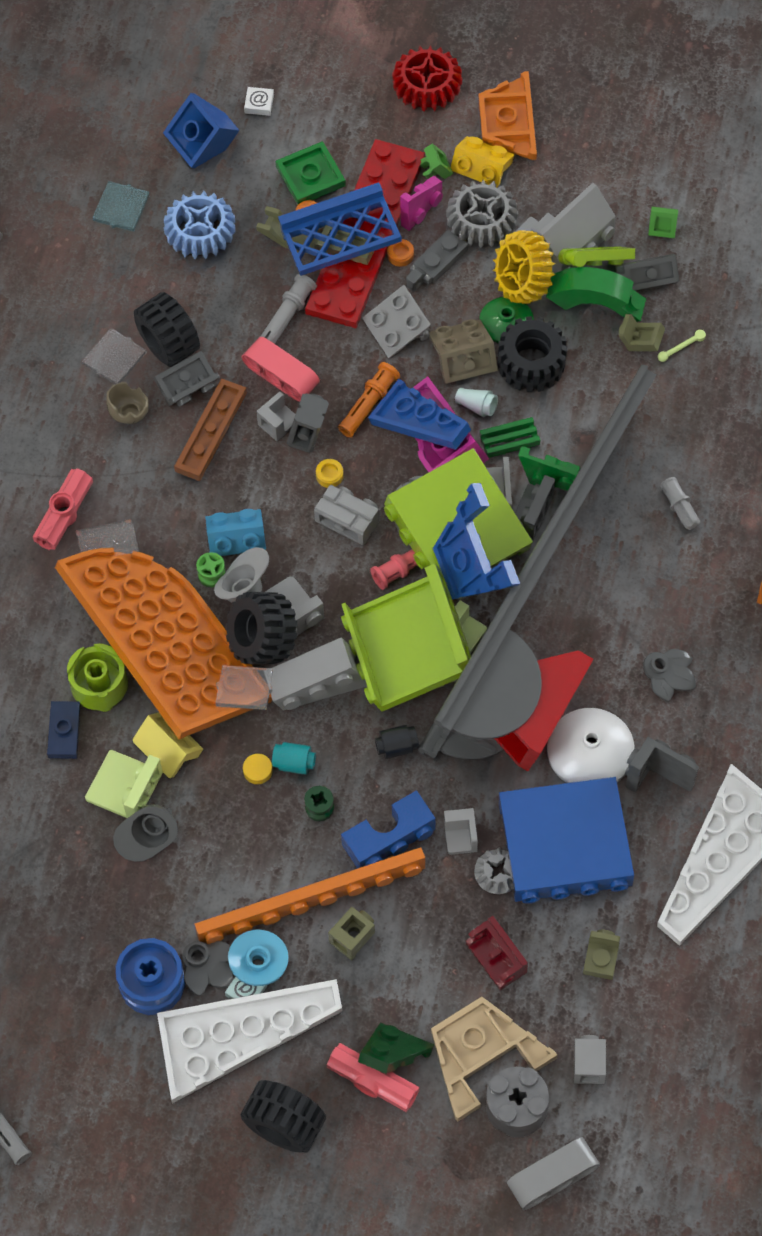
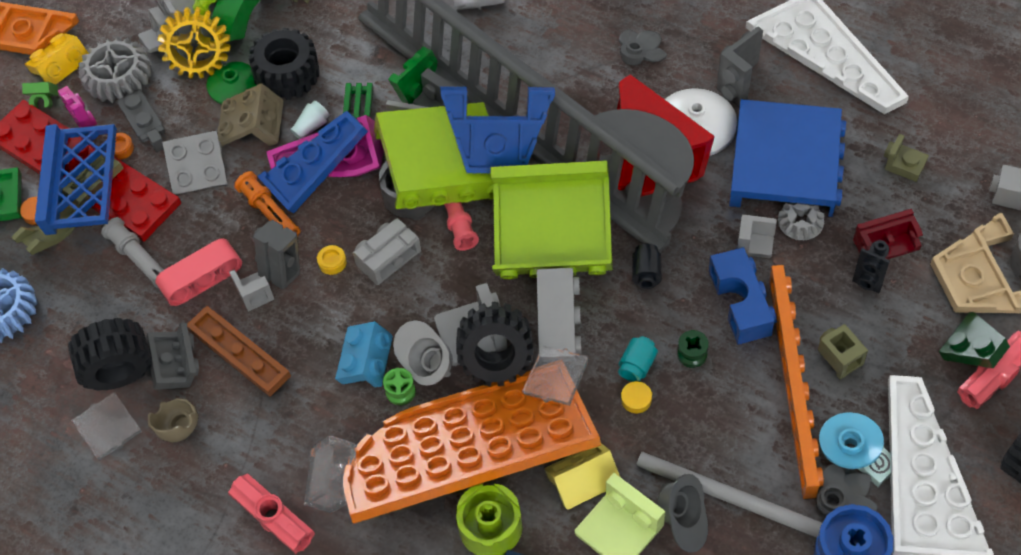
camera: 70 degrees left, 5 degrees down
none -> light grey piece [637,451,822,538]
none -> black hinge [852,240,890,293]

